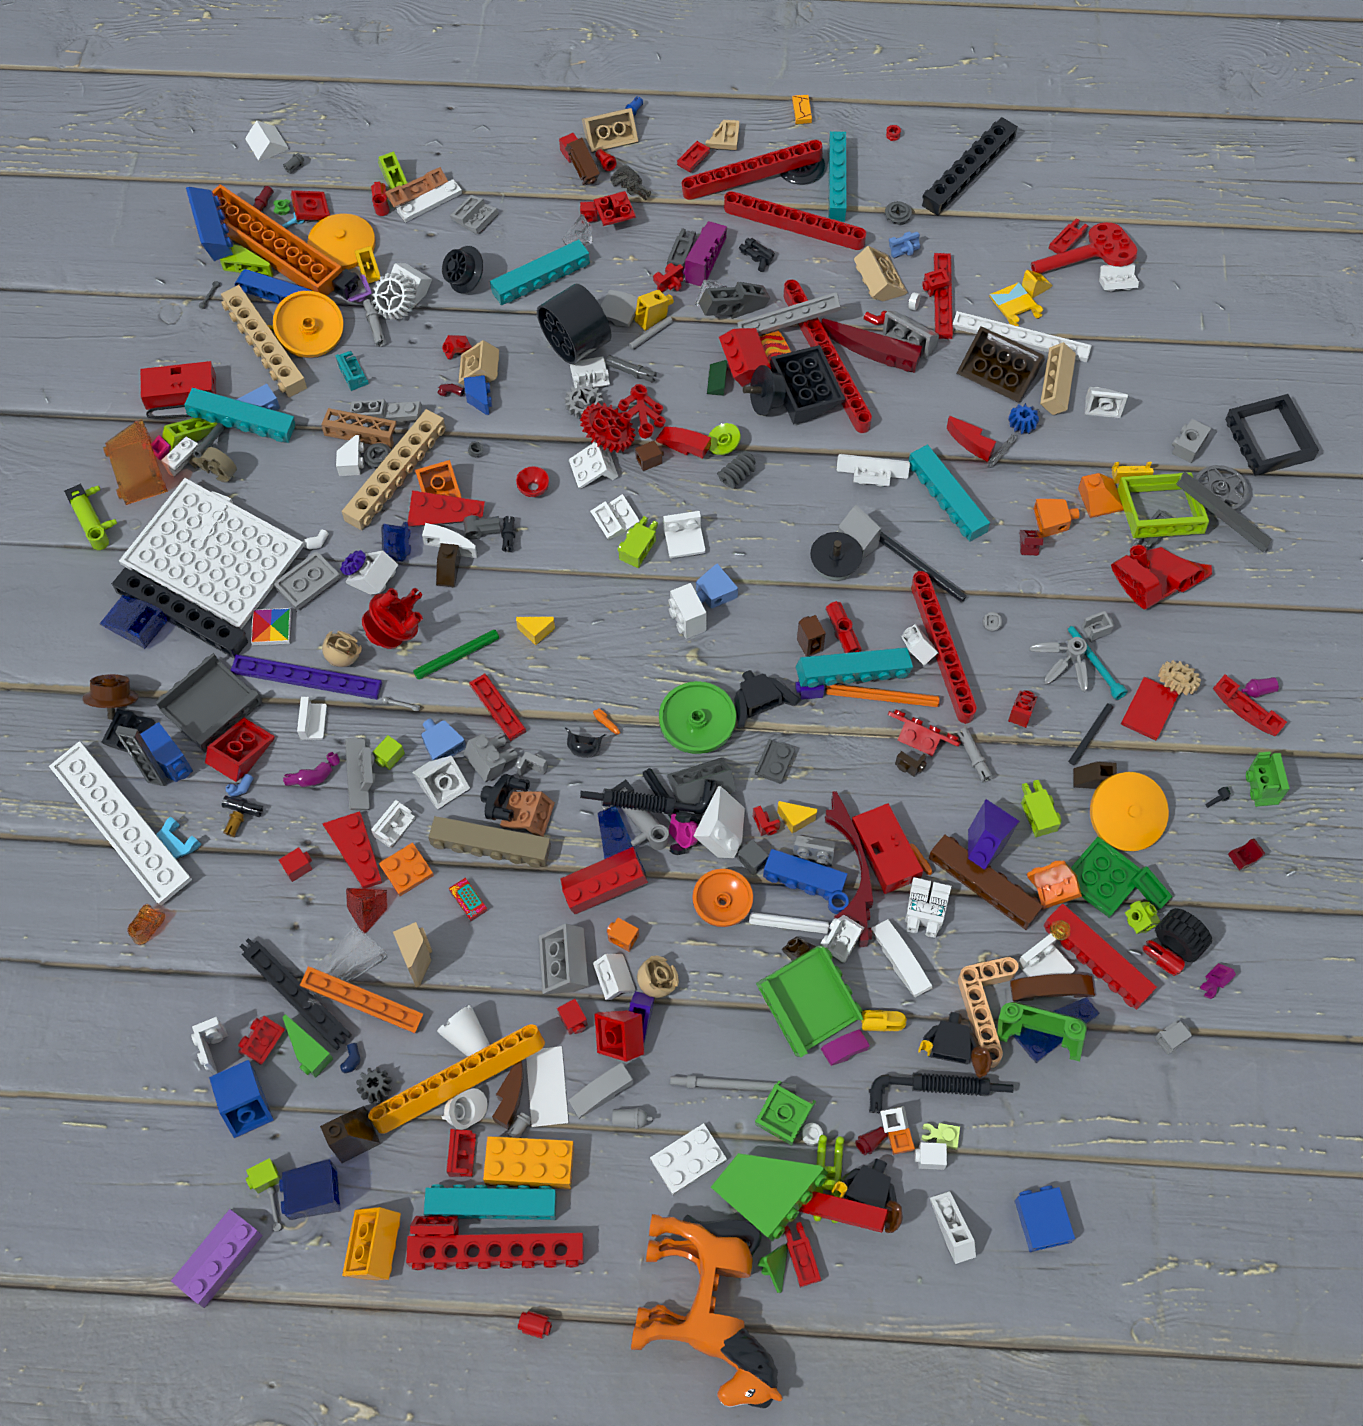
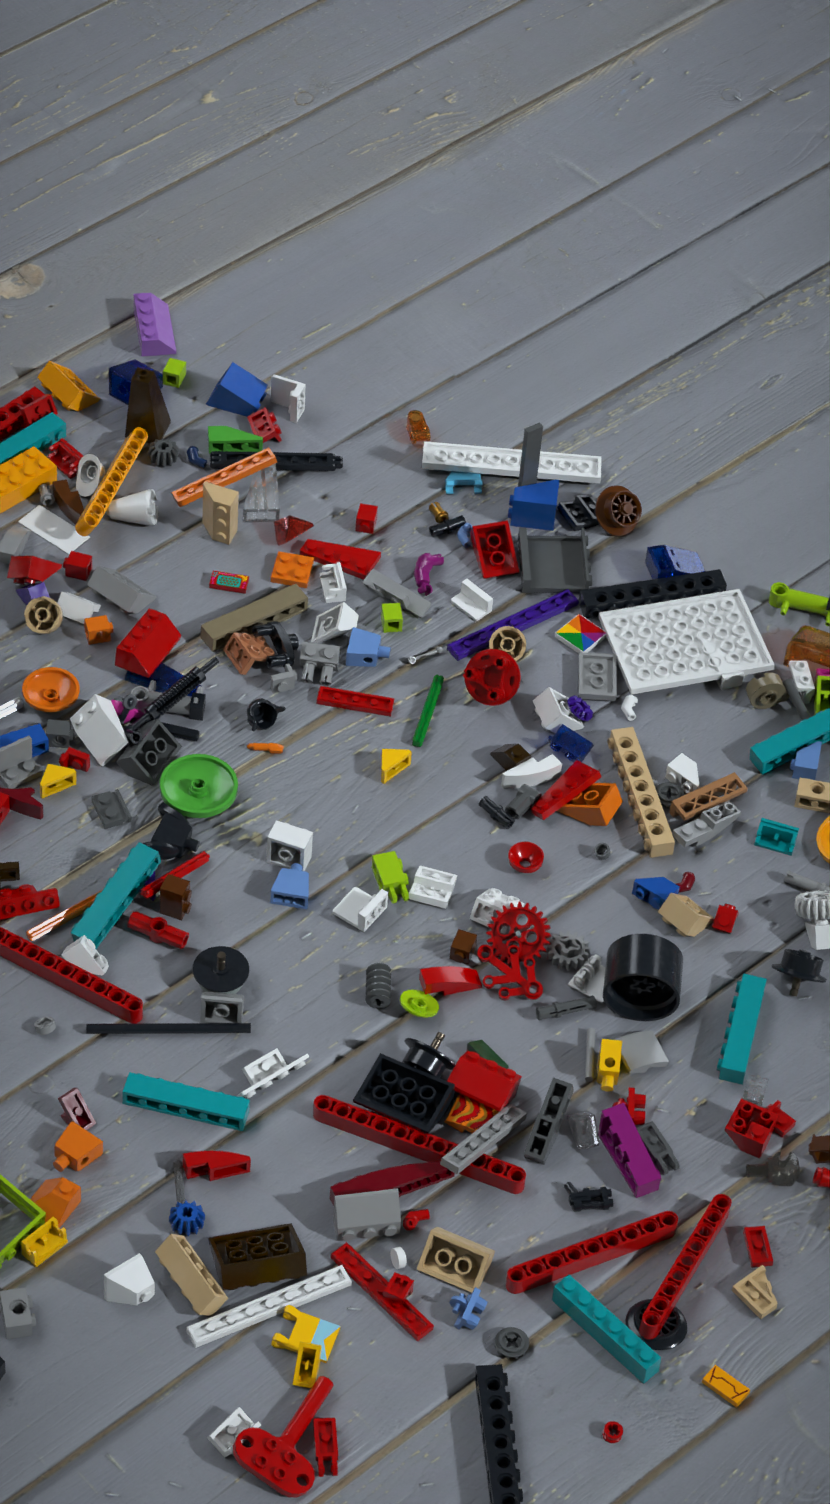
camera: 130 degrees right, 15 degrees down
none -> red axle [140,851,210,899]

